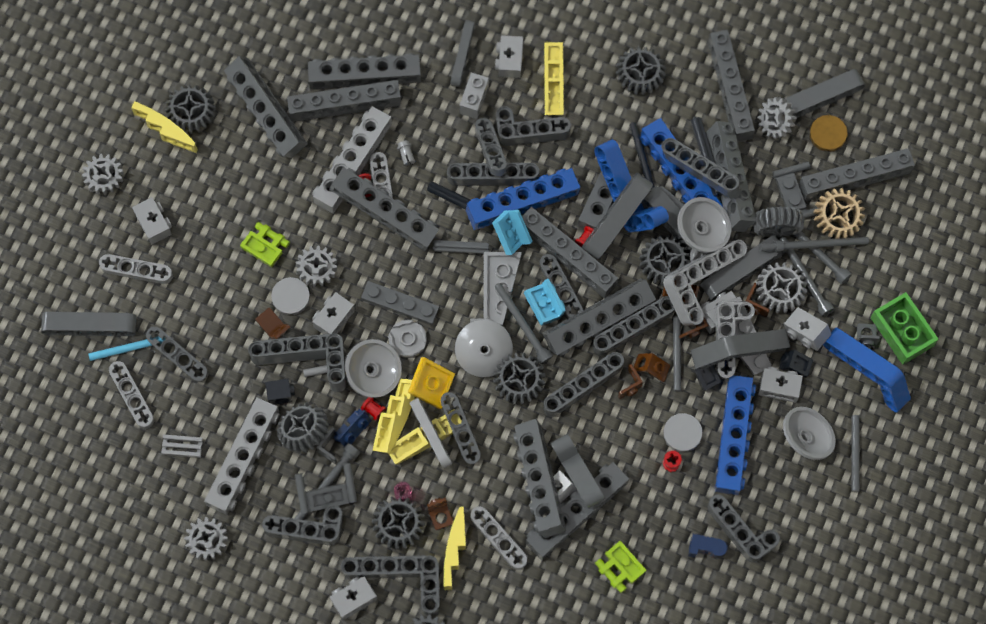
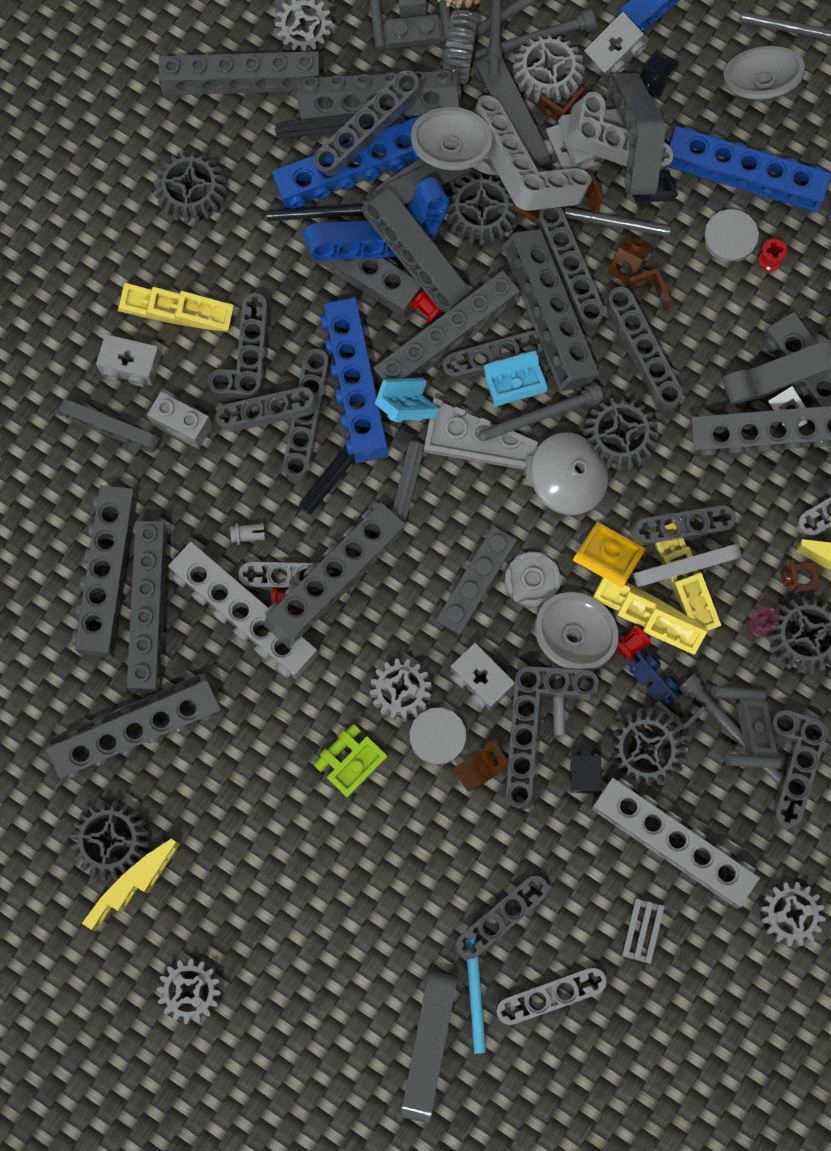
camera: 75 degrees left, 5 degrees up
light grey beam [99,254,173,284] -> none
light grey brick [132,197,172,245] -> none
light grey brick [758,367,803,403] -> none

